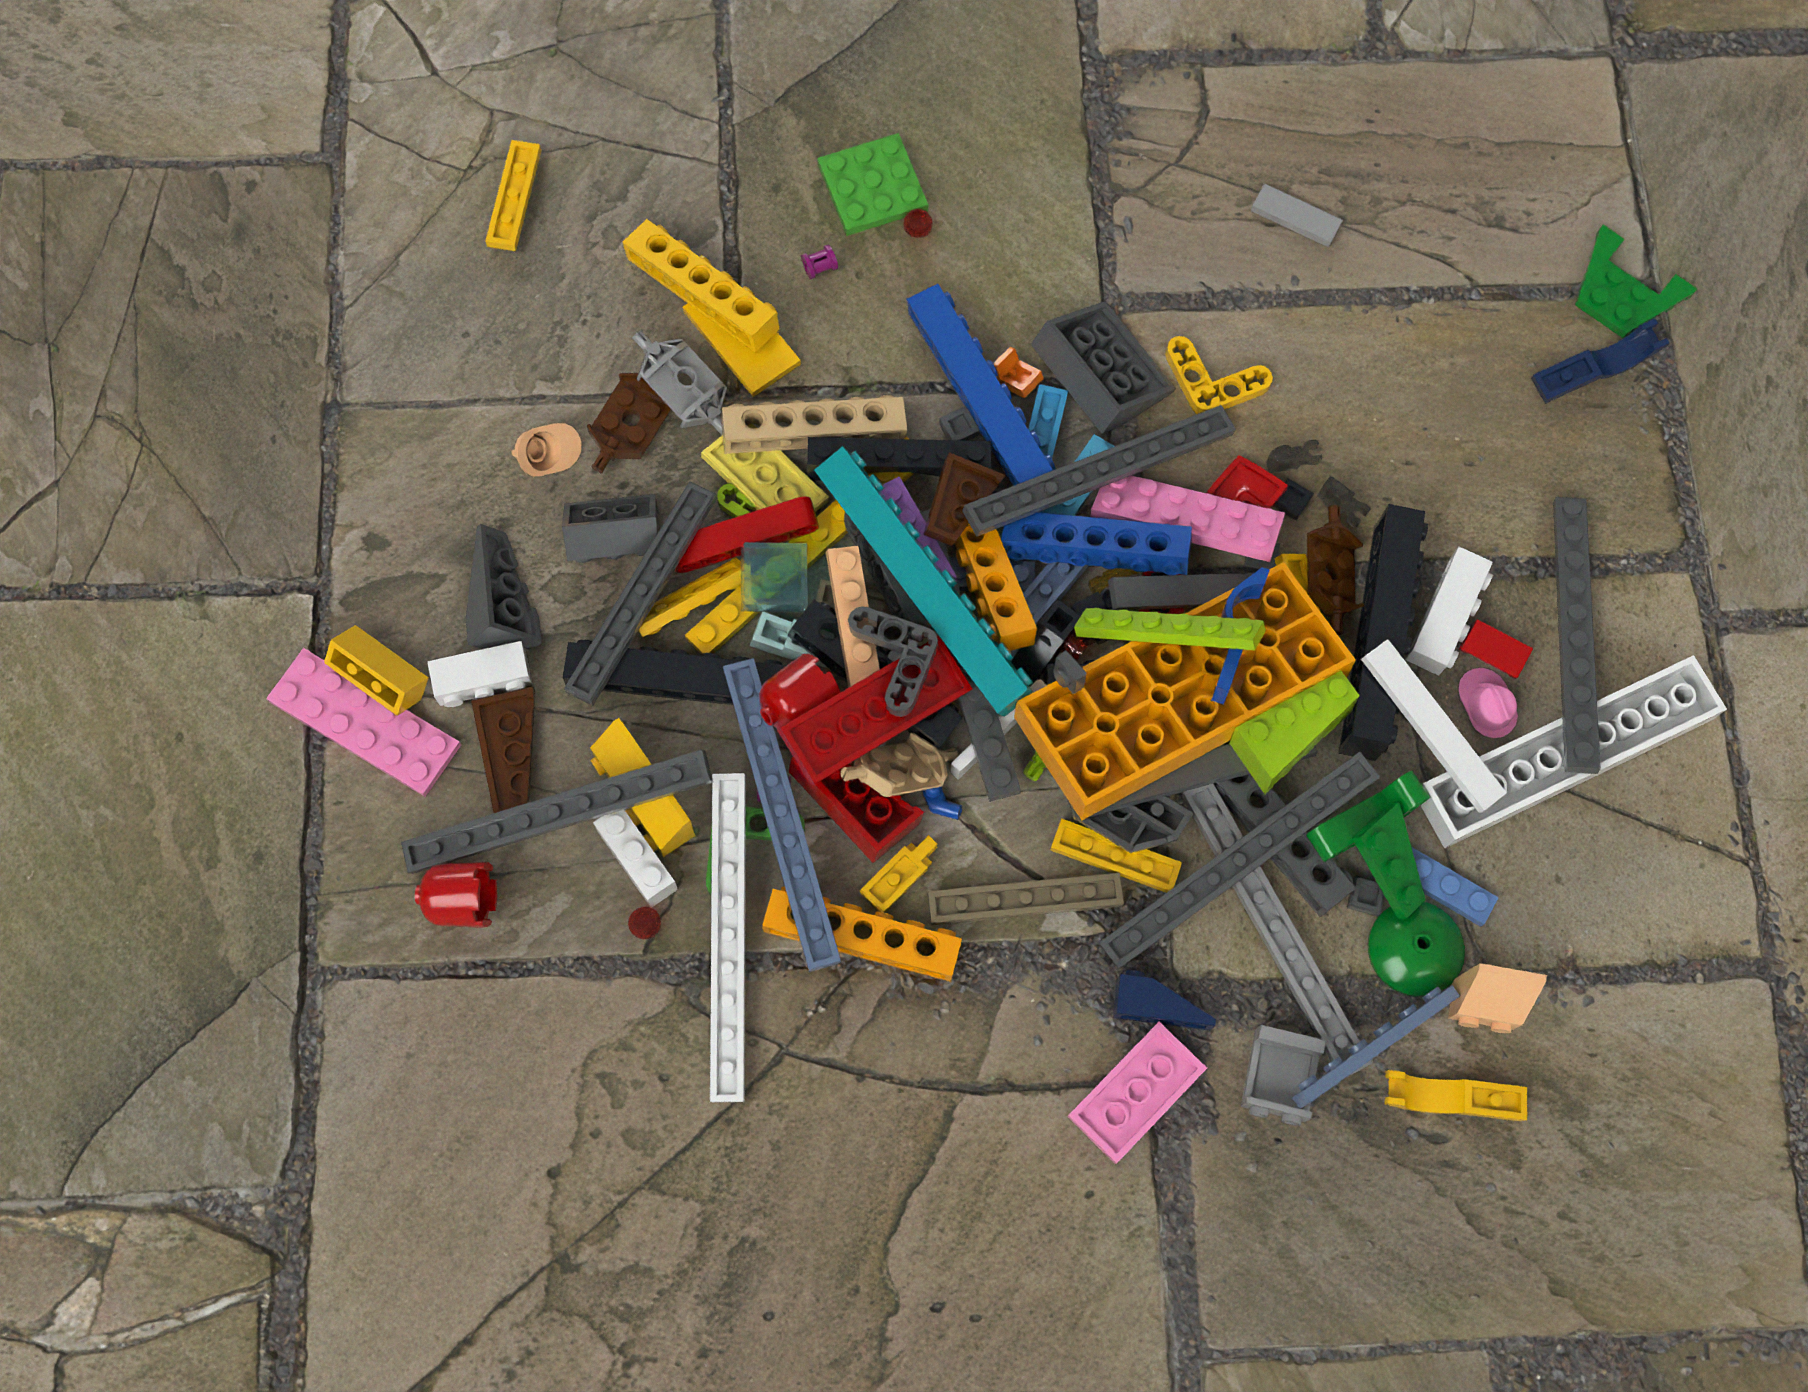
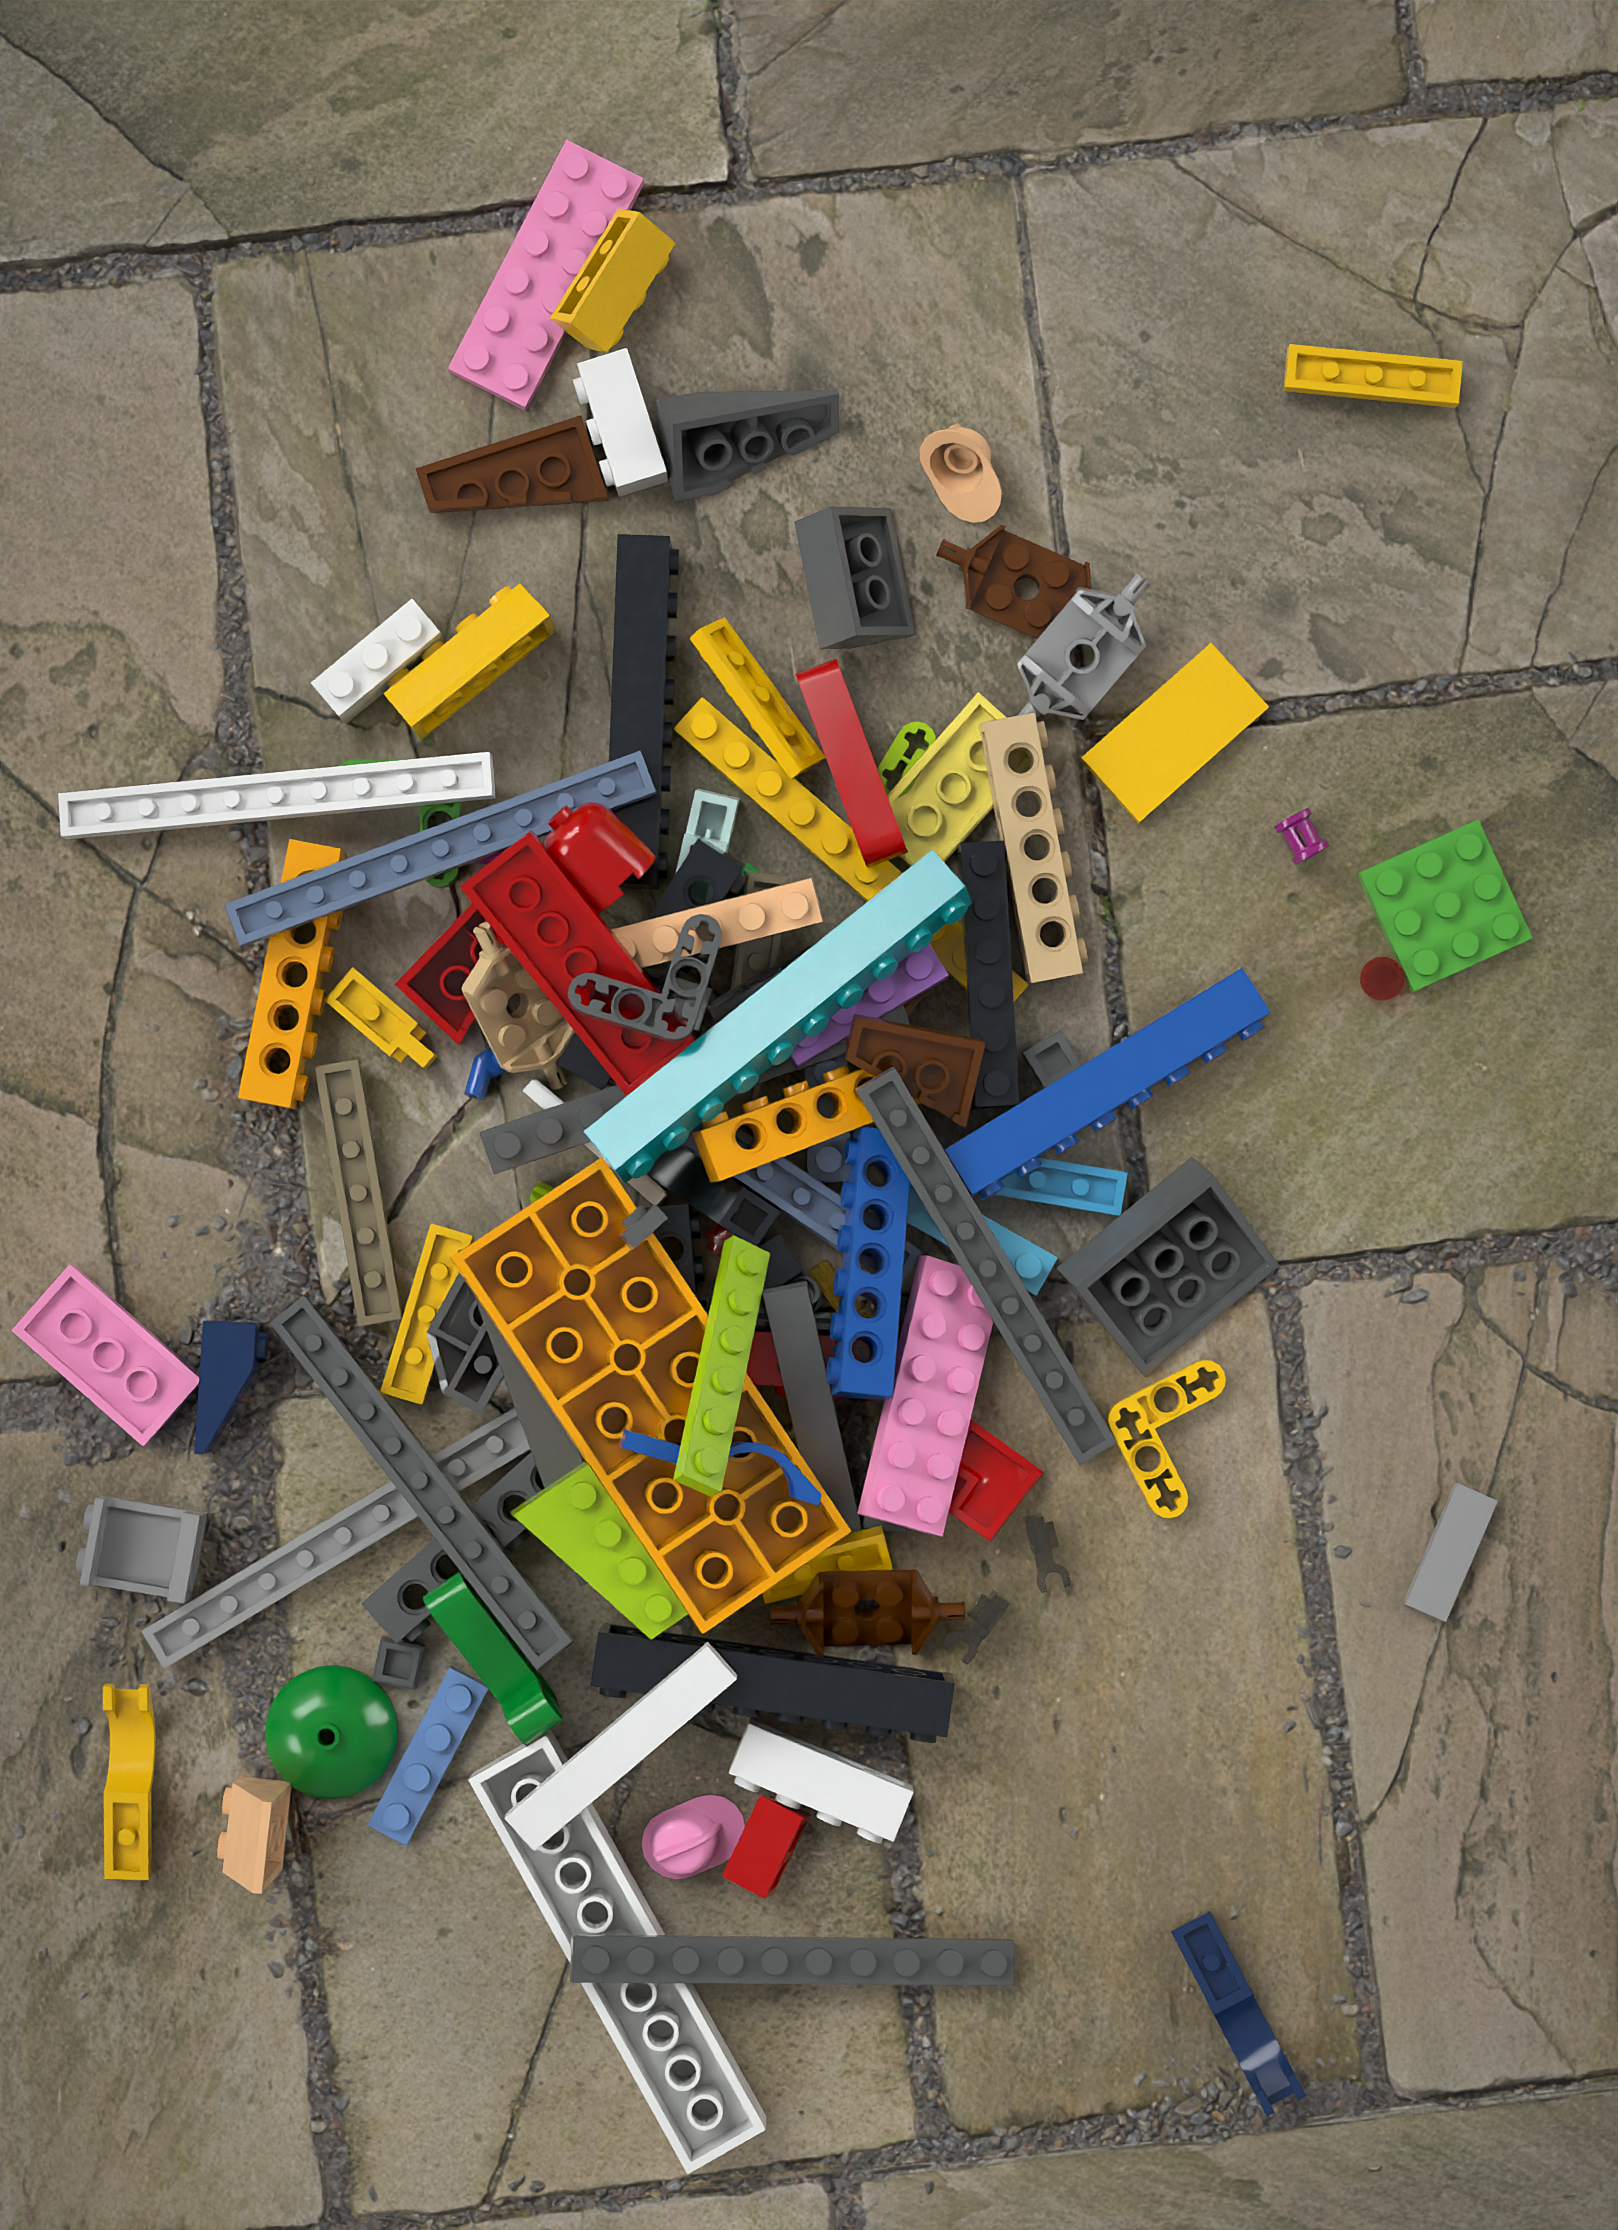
camera: 90 degrees right, 15 degrees up
dark grey plate [401,749,713,874] -> none
red cylinder [415,862,497,928] -> none
dark grey tile [564,481,717,706] -> none
yellow brick [622,219,780,353] -> none
clear red plate [628,907,661,940] -> none
clear light blue brick [741,542,808,612] -> none
orange bracket [993,347,1044,398] -> none
black tile [1273,478,1314,521] -> none
sand blue plate [1292,985,1460,1109] -> none
green wing [1352,802,1426,919] -> none
green wing [1575,224,1697,338] -> none

